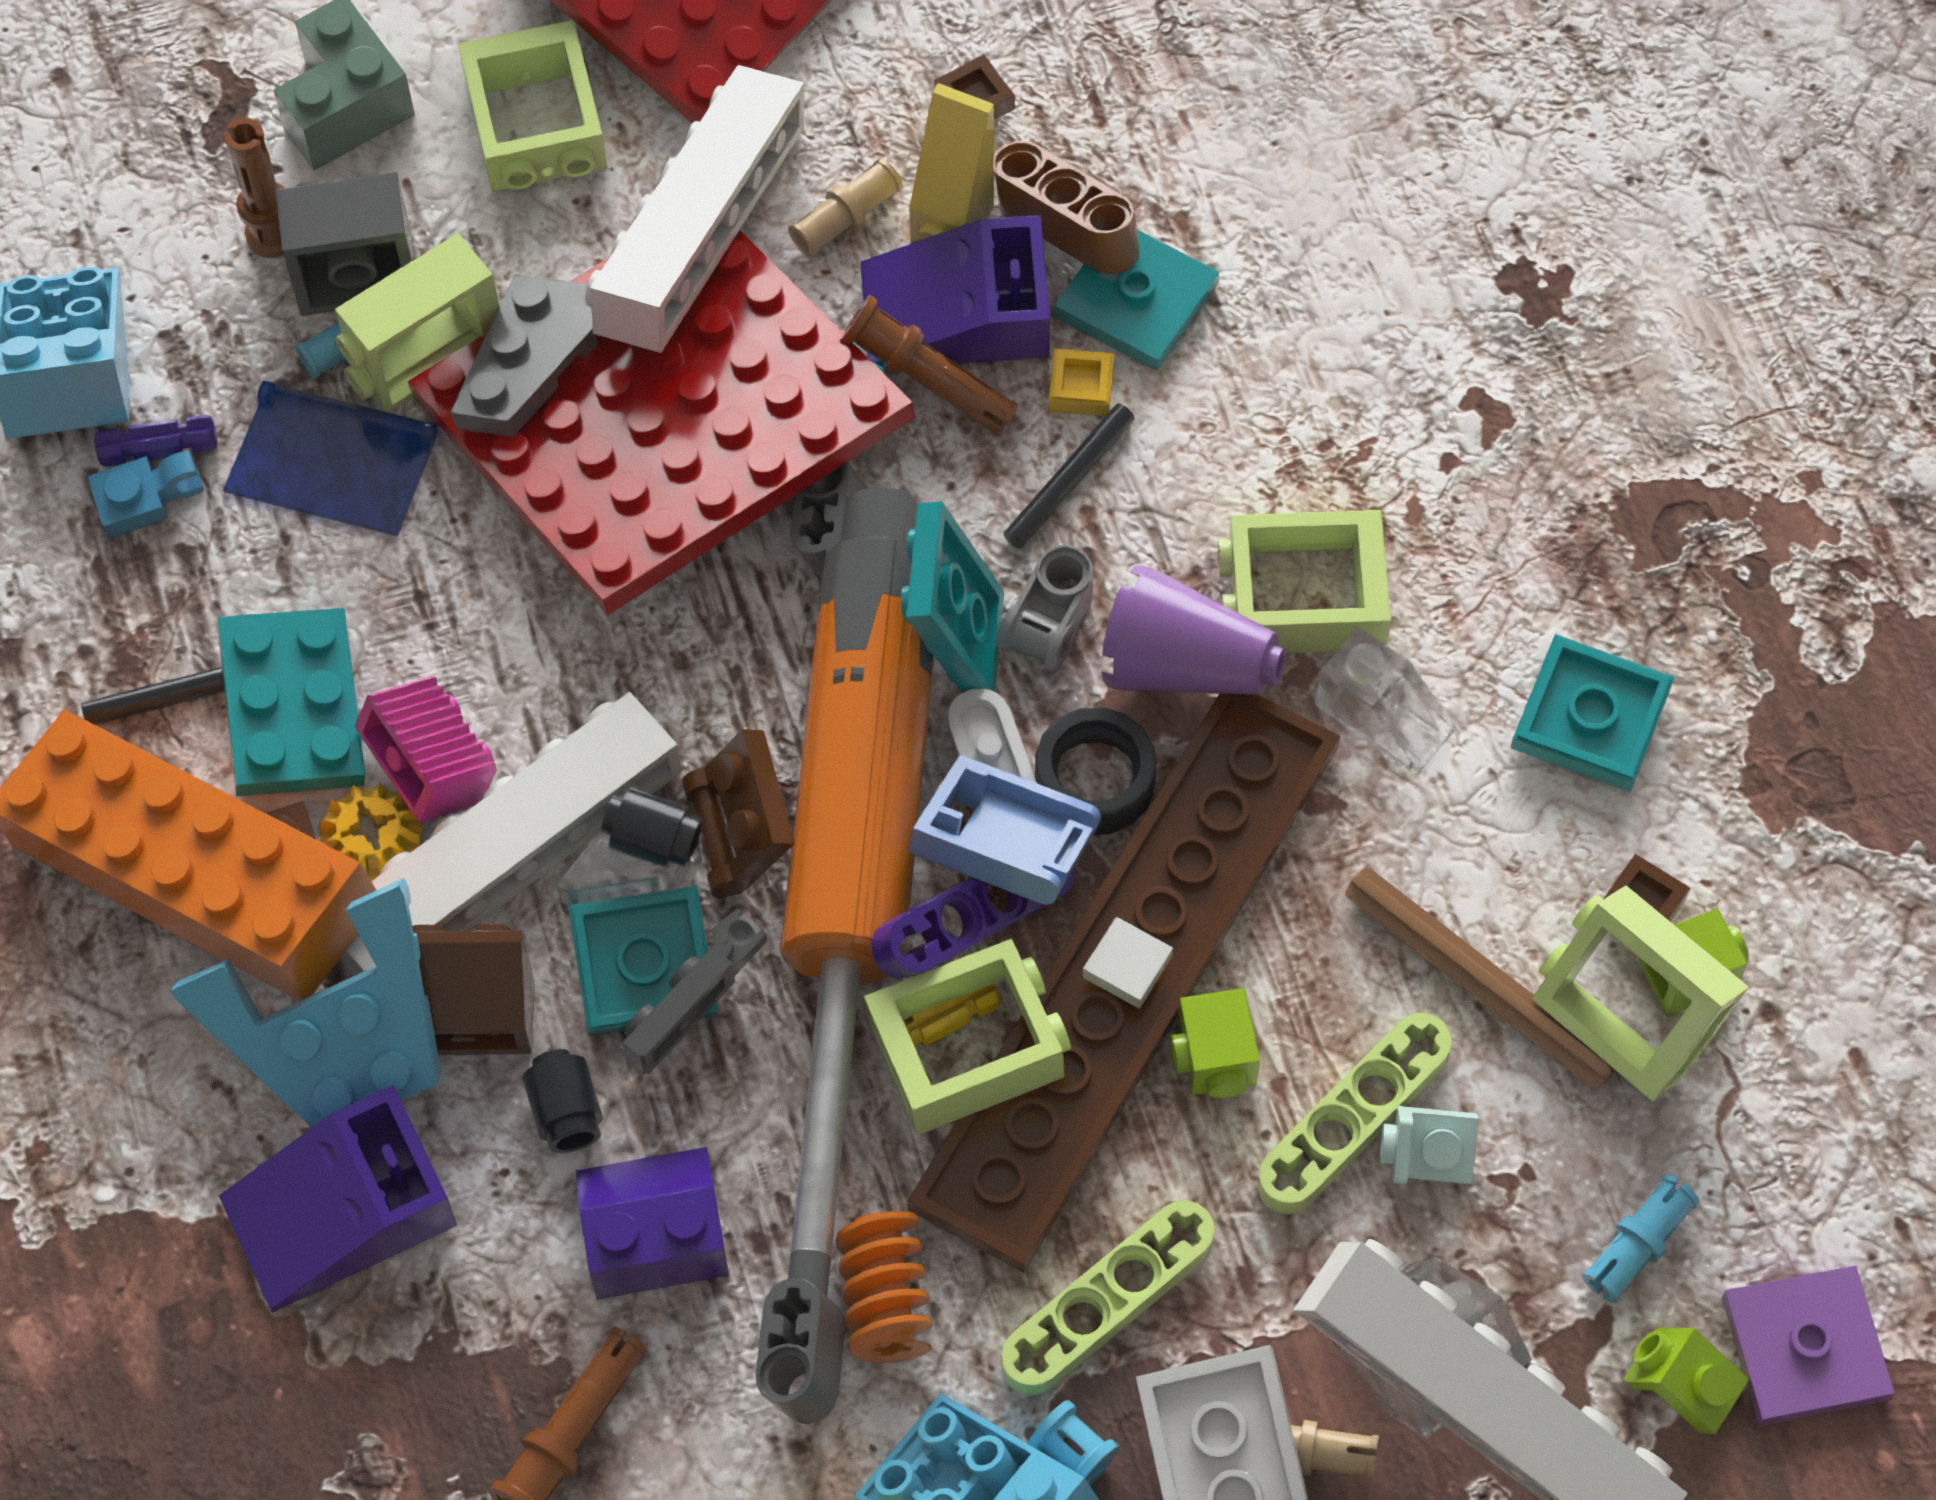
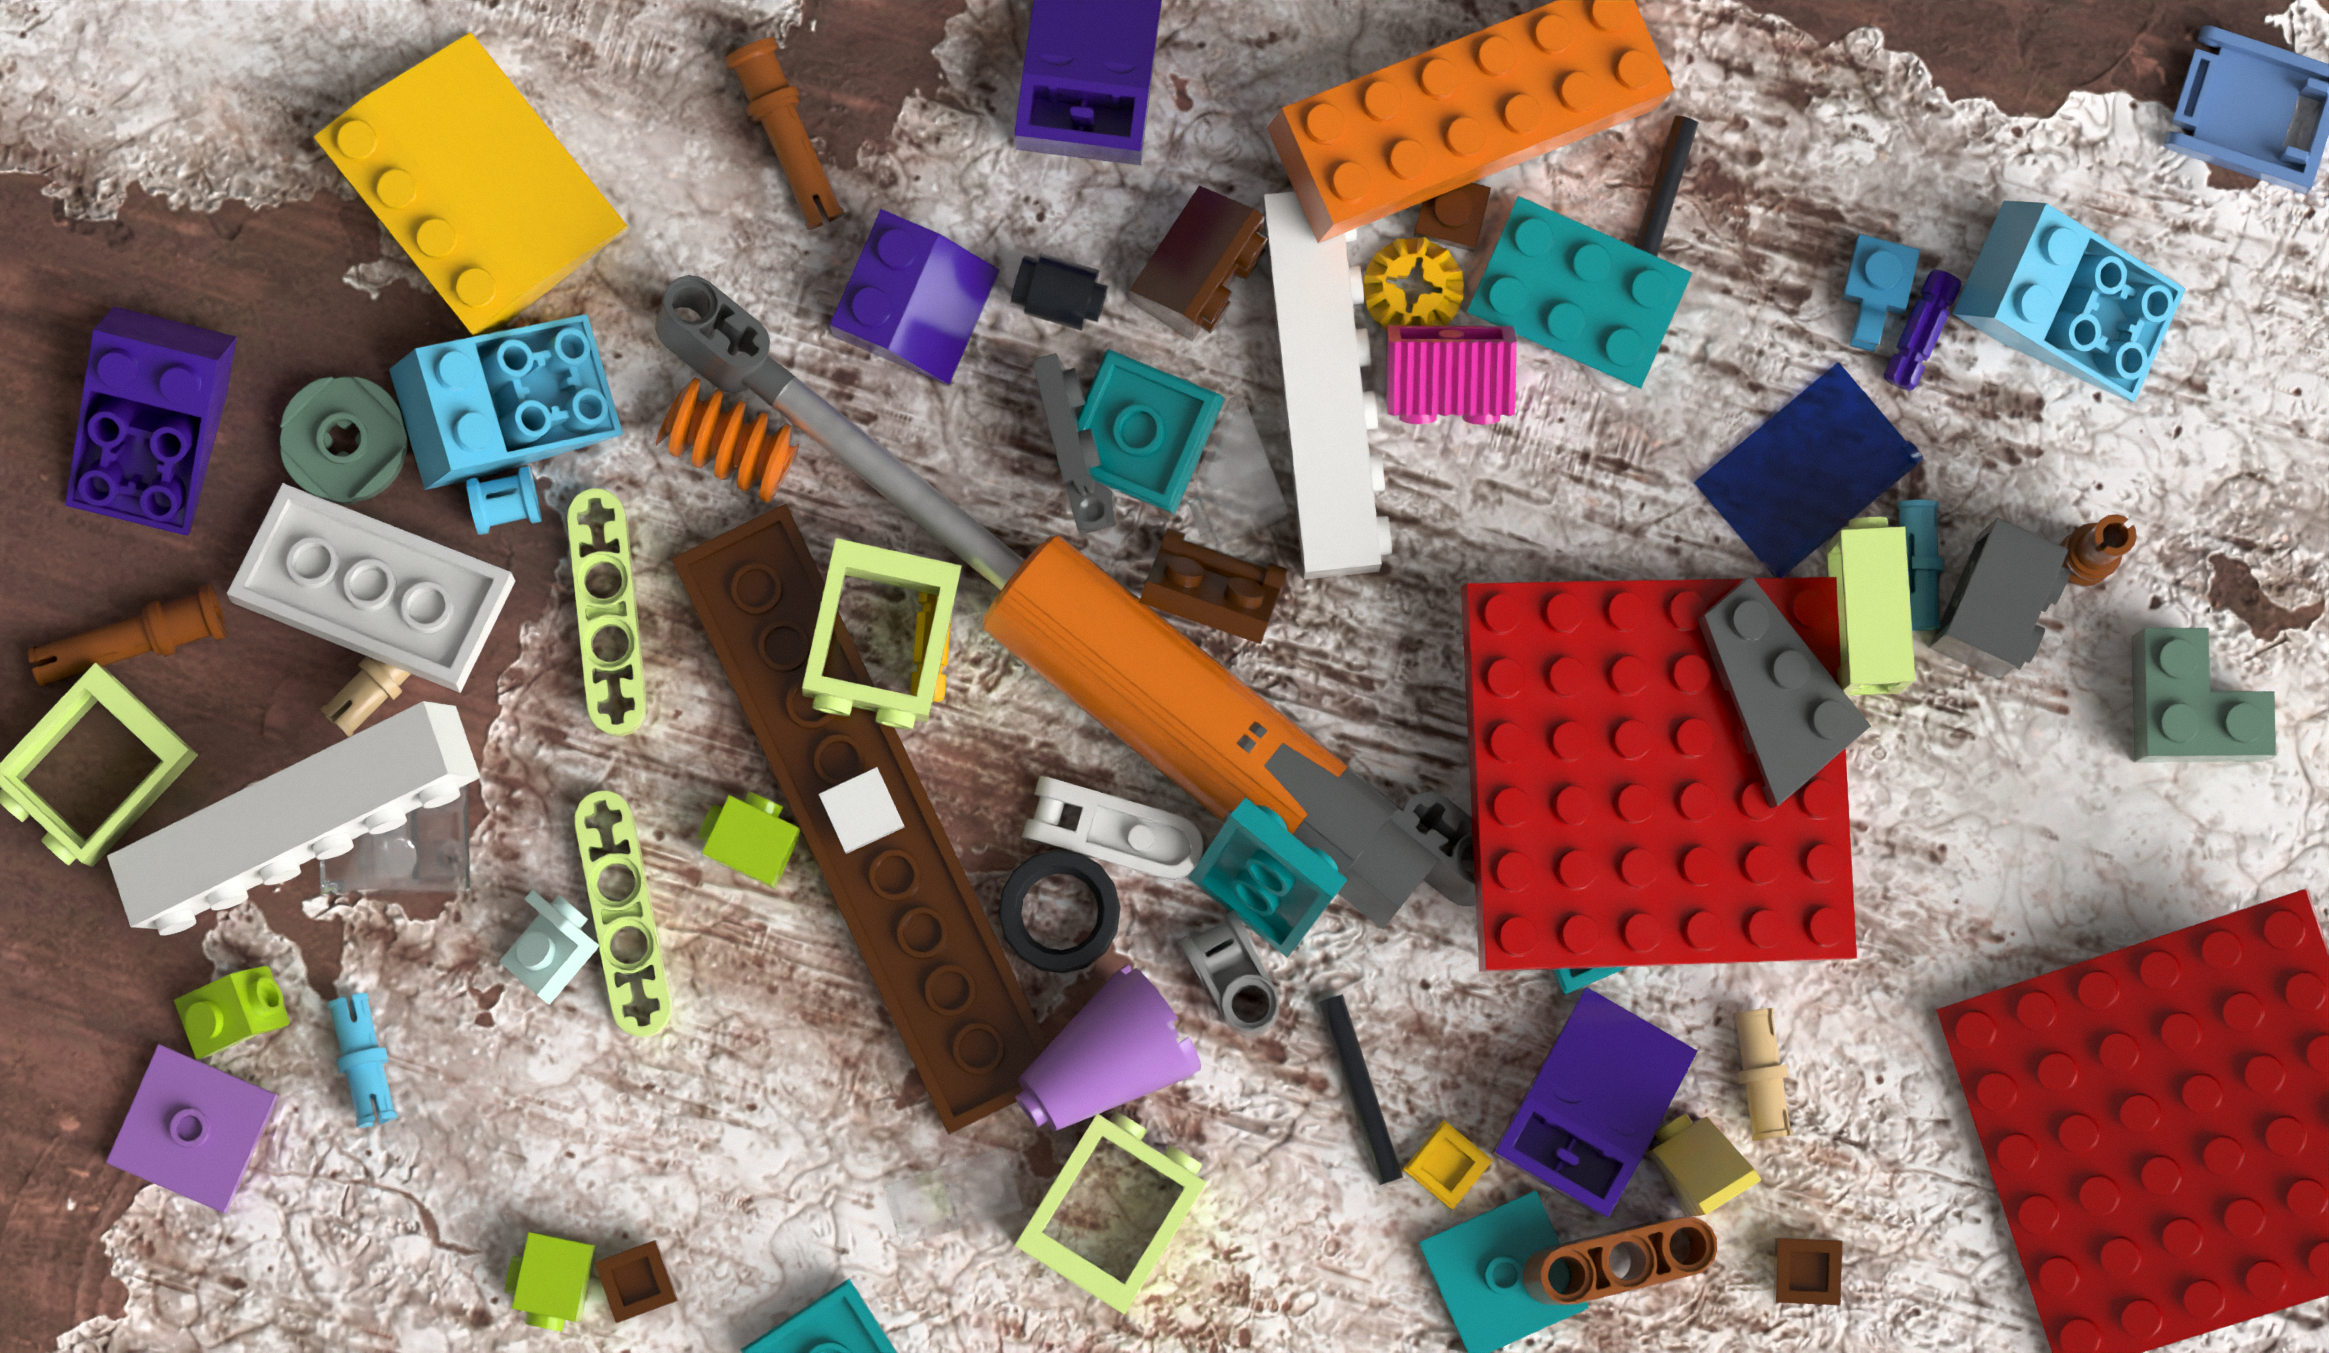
camera: 120 degrees right, 20 degrees up
medium azure wing [170,878,442,1128] -> none
yellowish green window [458,20,608,192] -> none
white brick [585,65,804,353] -> none
black brick [601,787,703,869] -> none
dark orange pin [840,295,1018,437] -> none
dark purple beam [871,867,1075,980] -> none
medium blue container [908,755,1101,905] -> none
medium nougat axle [1345,867,1615,1089] -> none
yellowish green window [1531,886,1749,1101] -> none

